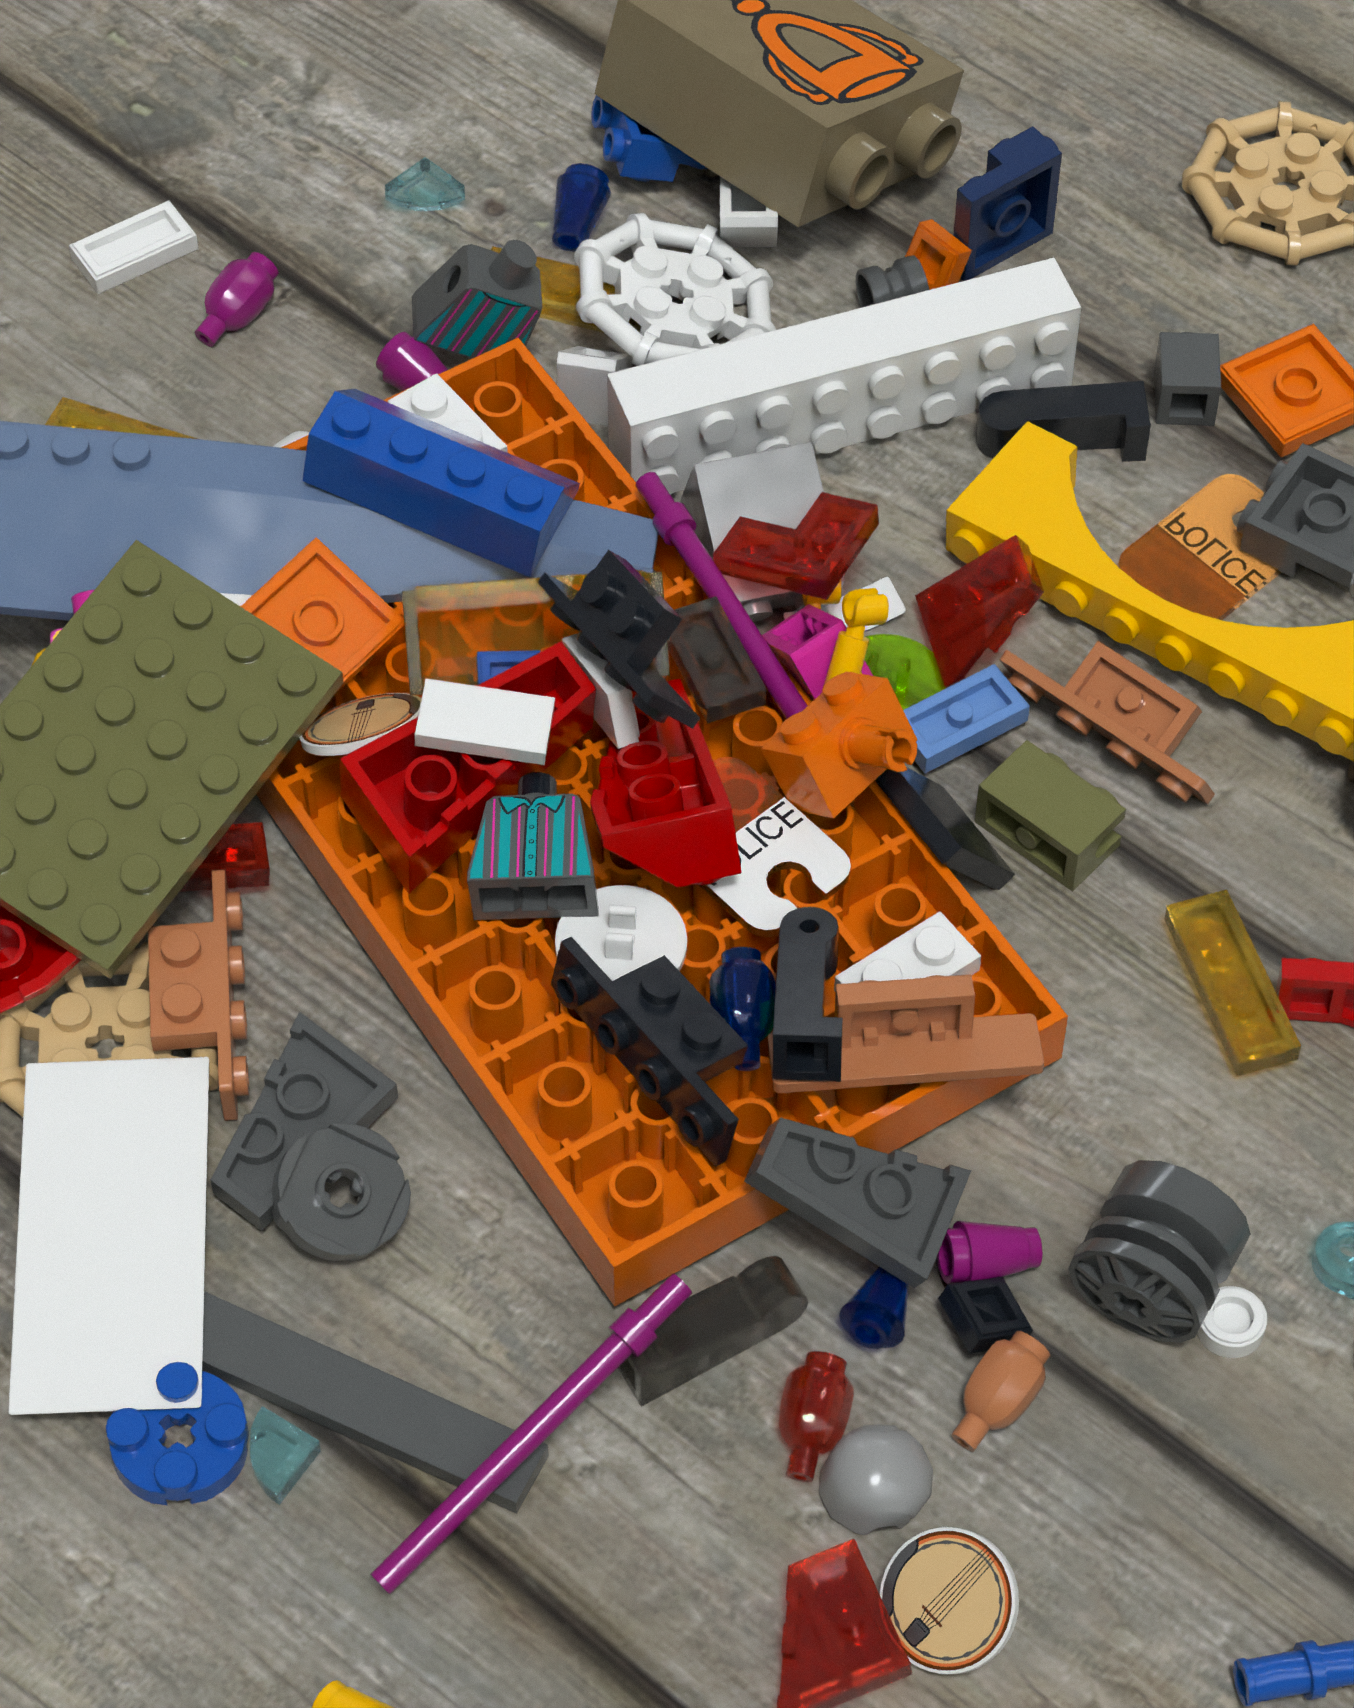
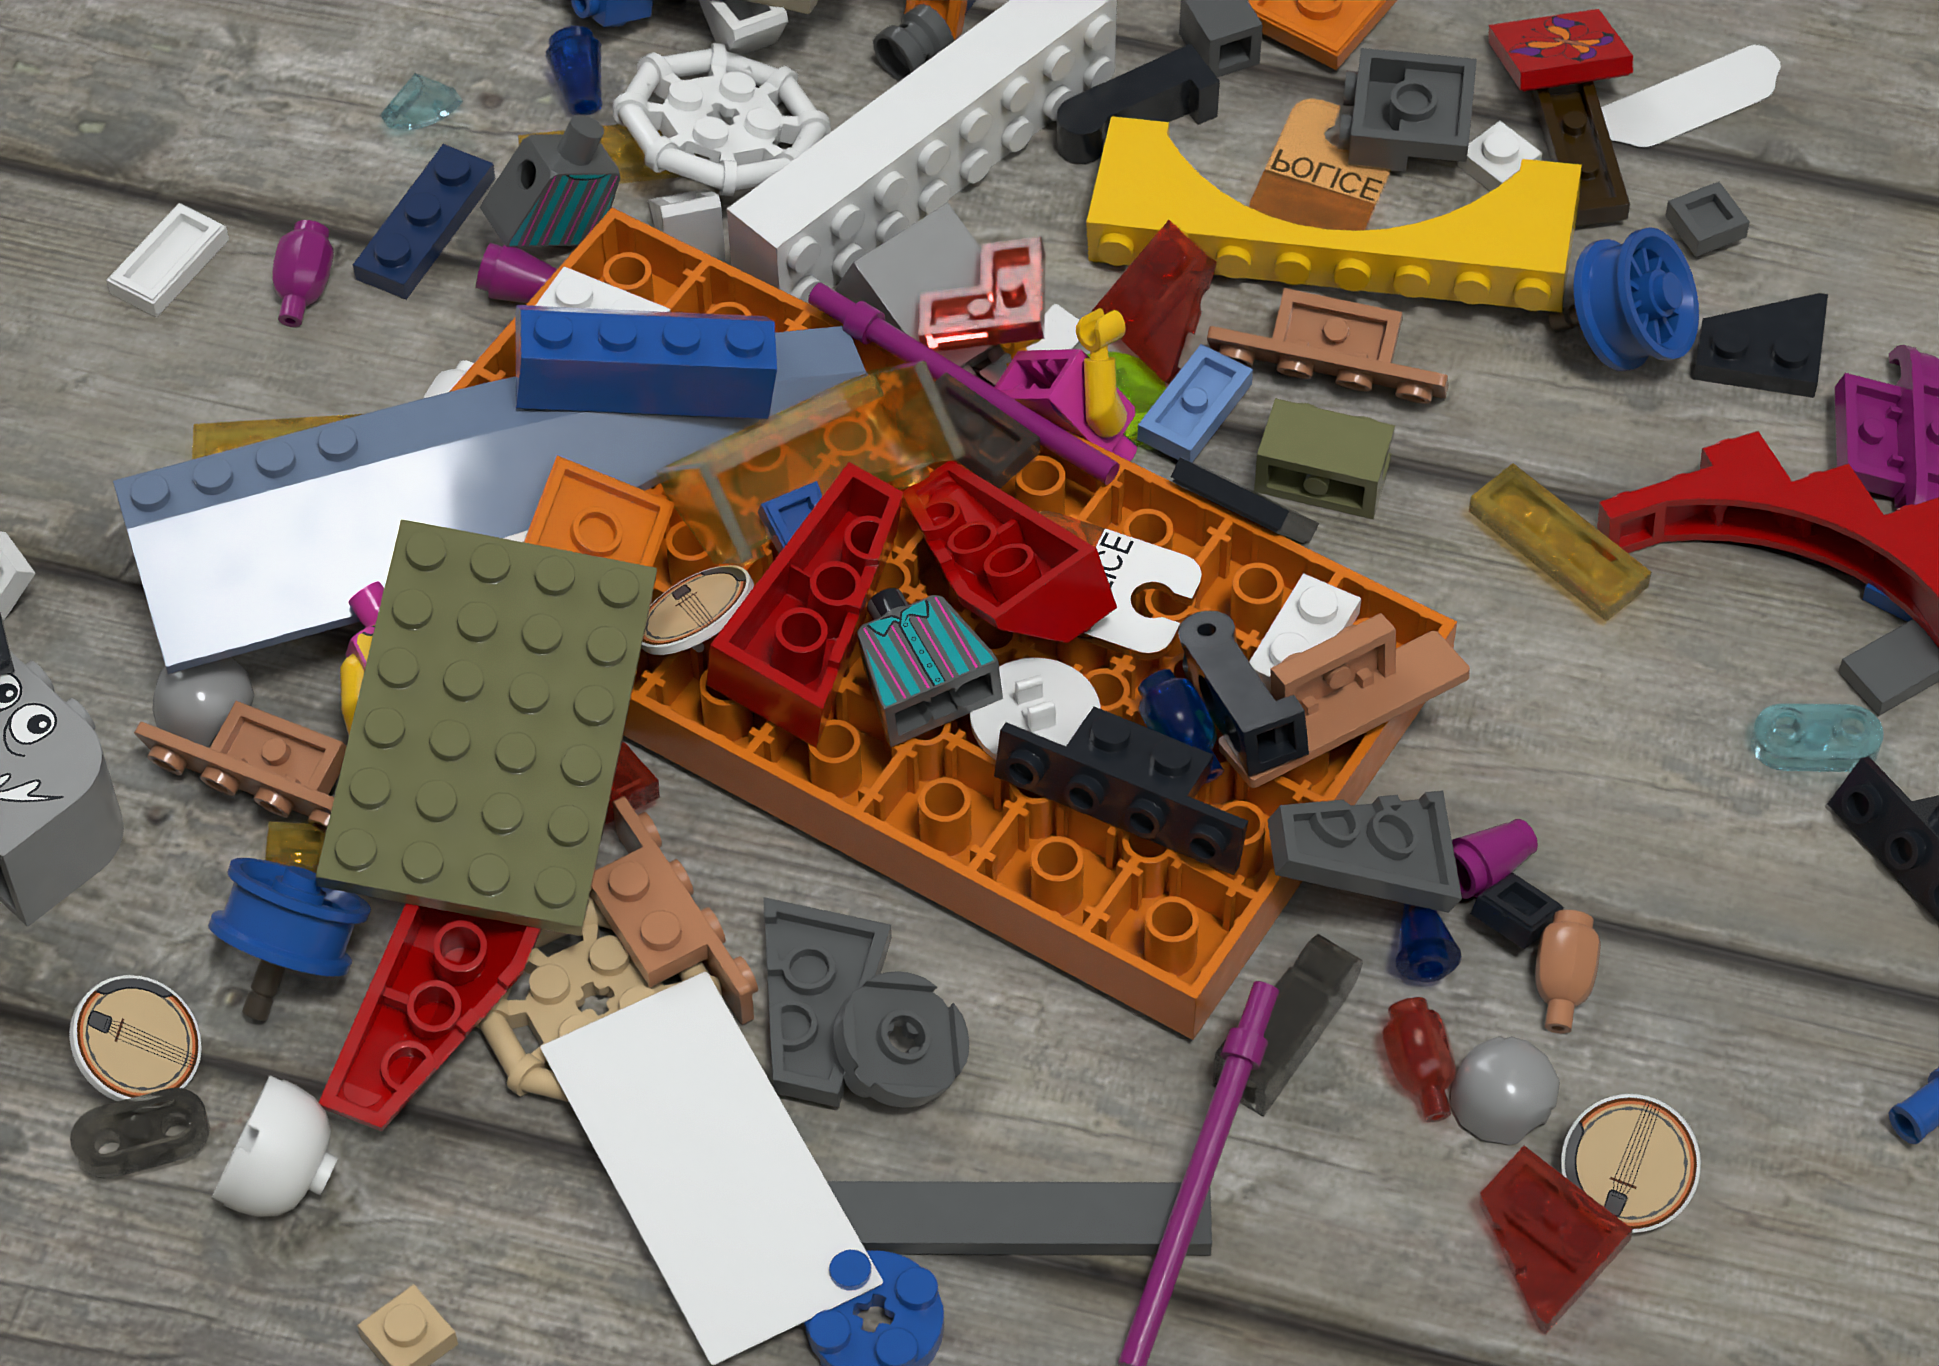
camera: 25 degrees left, 0 degrees up
clear light blue tile [250,1406,321,1505] -> none
white tile [415,678,555,765] -> none
black bracket [537,549,700,729] -> none
white tile [562,632,640,749] -> none
orange brick [761,671,917,818] -> none
dark grey wheel [1068,1160,1251,1343] -> none
white tile [1197,1286,1267,1358] -> none
none -> dark blue plate [353,144,496,300]

